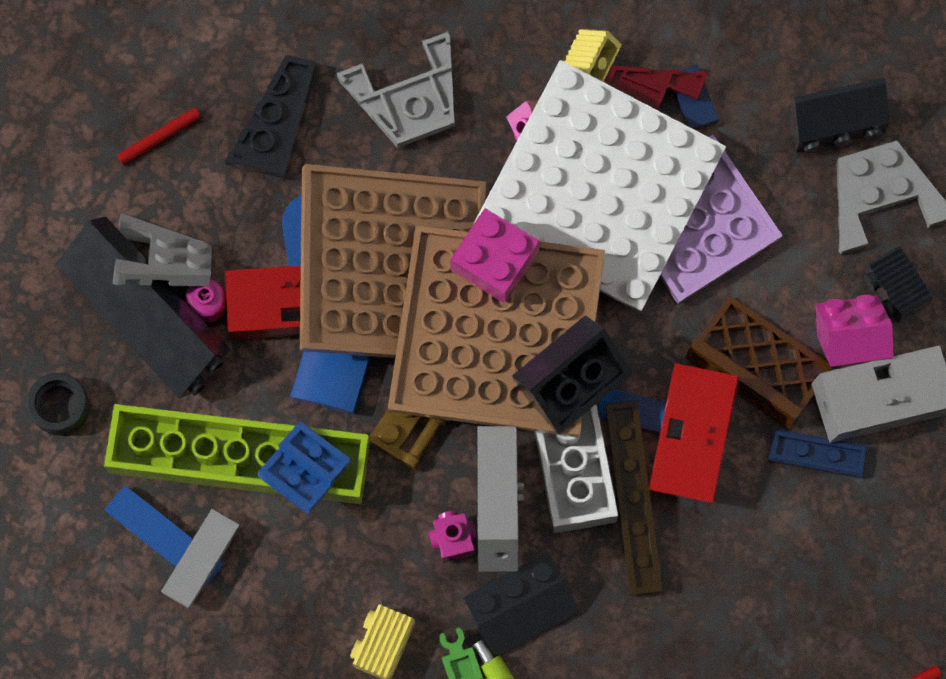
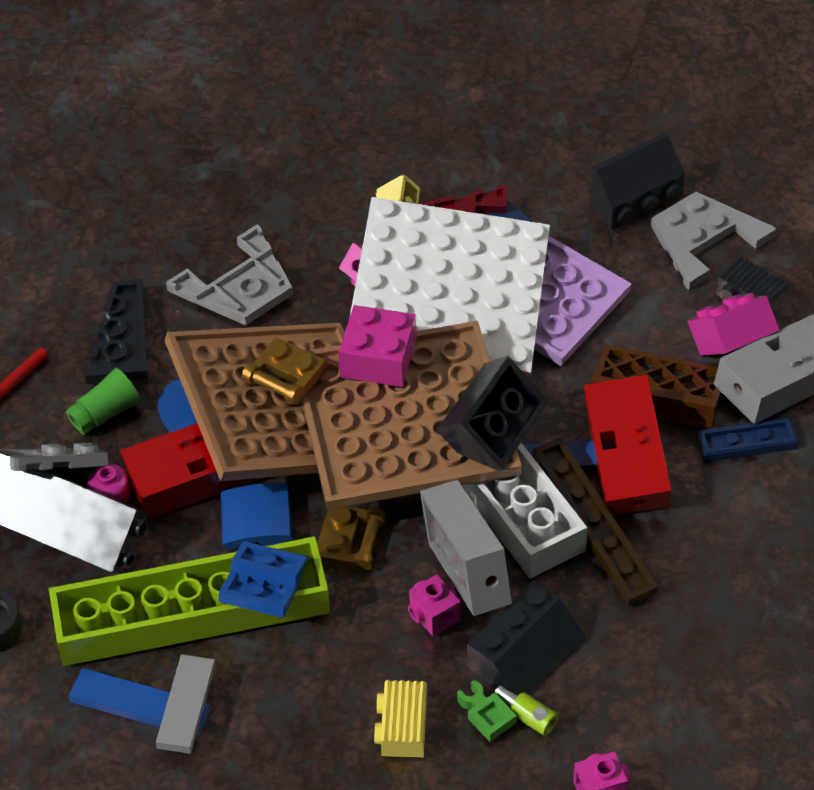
camera: 20 degrees left, 25 degrees down
none -> bright green plant [66,368,141,435]
none -> pearl gold plate [242,337,328,405]

